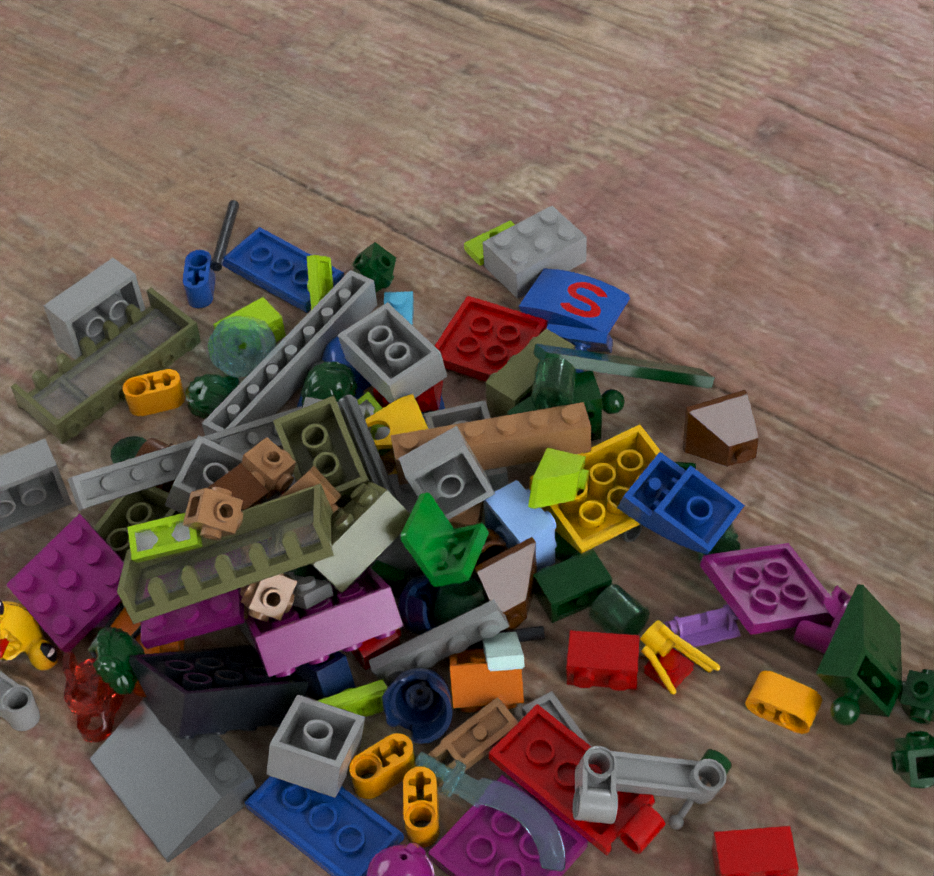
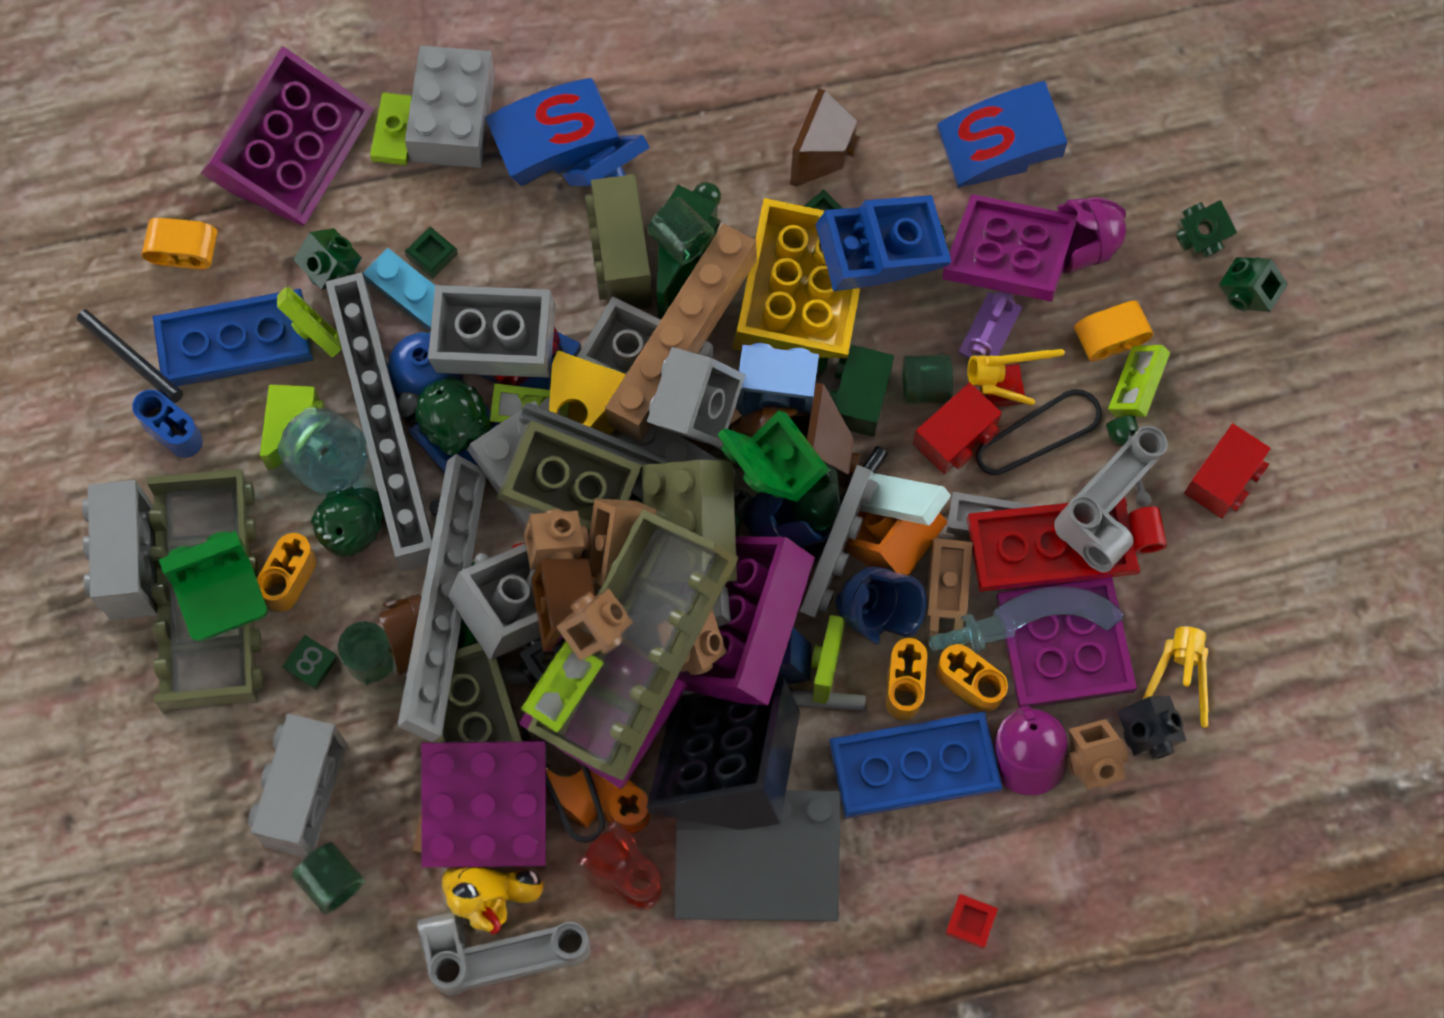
camera: 55 degrees left, 20 degrees up
dark green hair [88,627,145,695] -> none
light grey brick [266,695,365,798] -> none
red plate [435,295,548,382] -> none
lime slope [528,448,589,509] -> none
tile [533,344,715,389] -> none
dark green slope [816,584,902,726] -> none
none -> light orange beam [141,218,218,269]
none -> green bracket [159,530,268,642]
none -> magenta slope [200,46,375,226]
none -> dark green tile [282,635,339,690]
none -> dark green tile [405,227,458,279]
none -> blue slope [937,81,1068,188]
none -> black piece [976,389,1102,475]
none -> lime piece [1108,345,1170,417]

